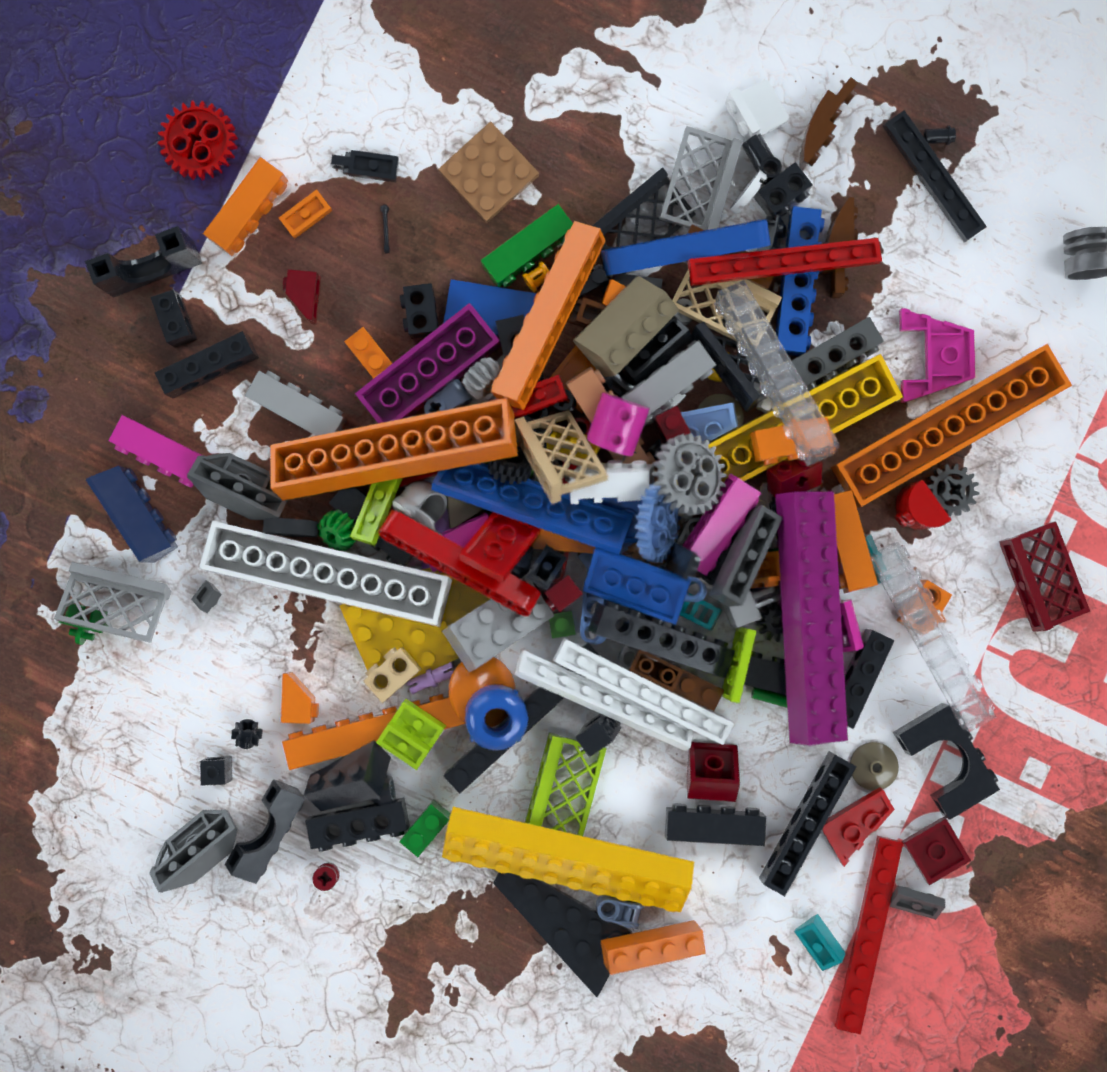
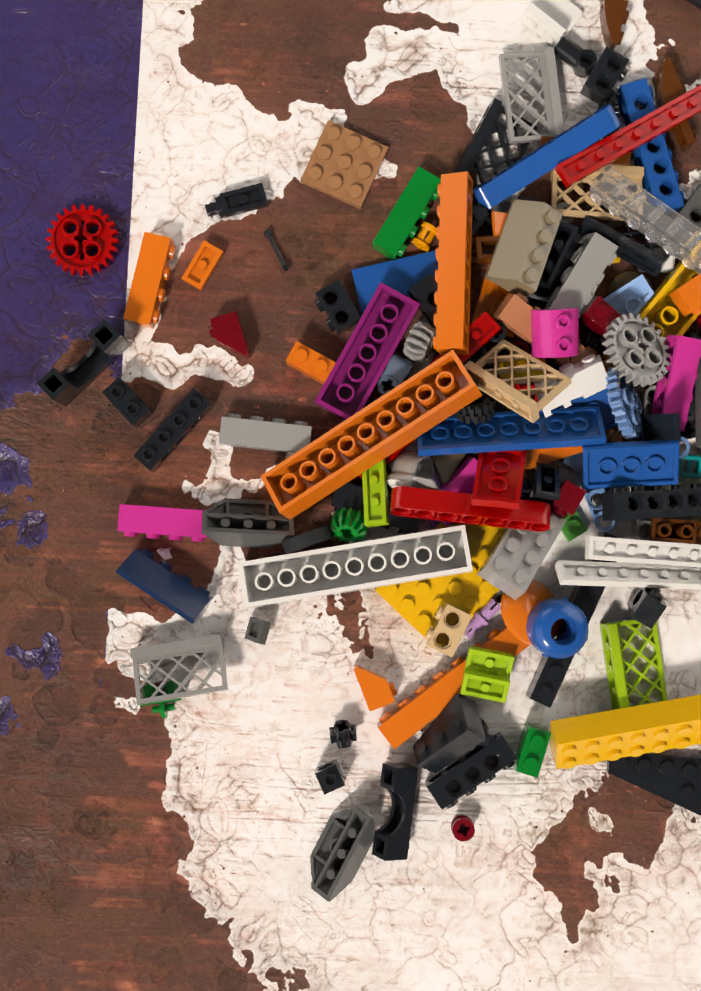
camera: 25 degrees left, 0 degrees up
white tile [730,170,767,215] -> none

